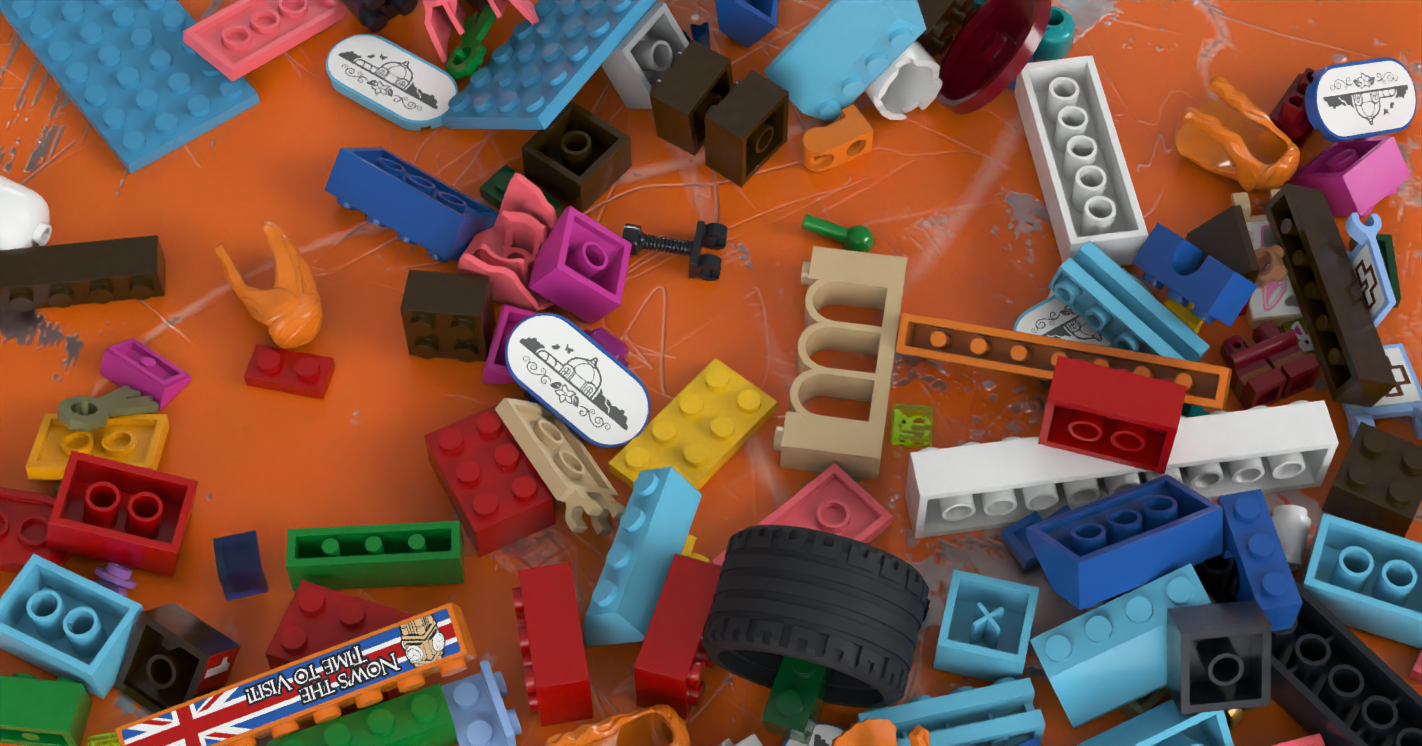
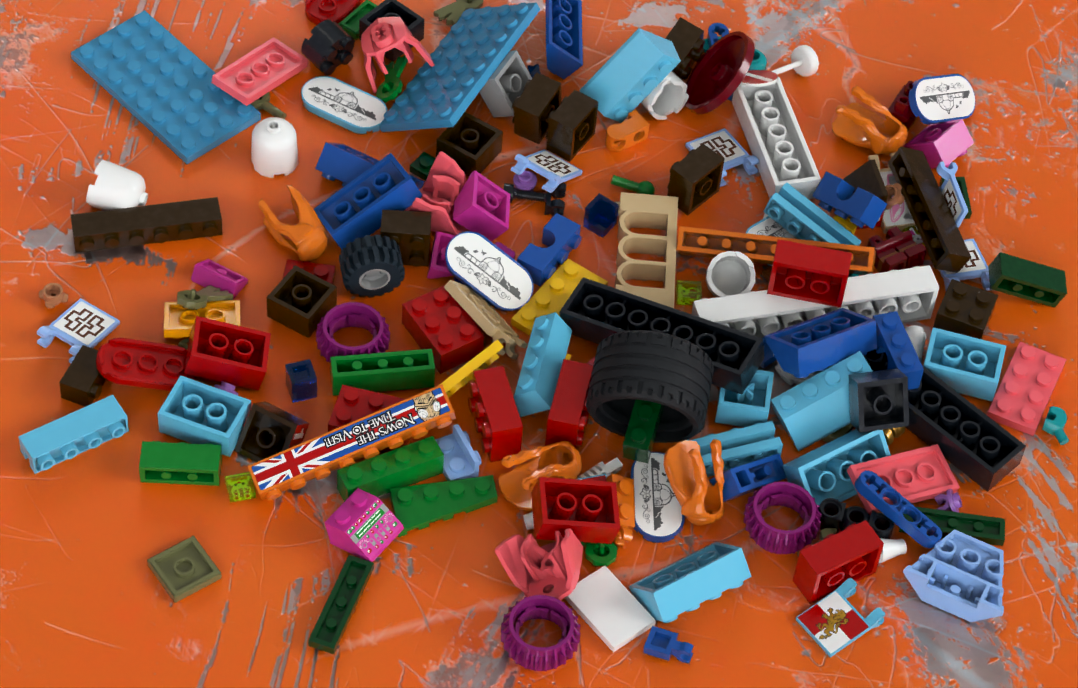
camera: 10 degrees left, 5 degrees down
none -> olive bar [251,92,286,119]
none -> white cylinder [251,117,298,178]
none -> dark brown brick [267,265,337,338]
none -> blue slope [314,153,423,250]
none -> magenta gear [316,302,390,362]
none -> black wheel [339,235,405,297]
none -> yellow plate [438,339,504,398]
none -> flag [511,149,583,193]
none -> medium lavender plate [513,170,537,192]
none -> blue arch [517,213,582,287]
none -> black brick [559,277,764,395]
none -> clear blue panel [583,193,619,238]
none -> dark brown brick [667,144,725,215]
none -> flag [685,128,759,187]
none -> white cylinder [705,251,756,297]
none -> white piece [740,45,819,87]

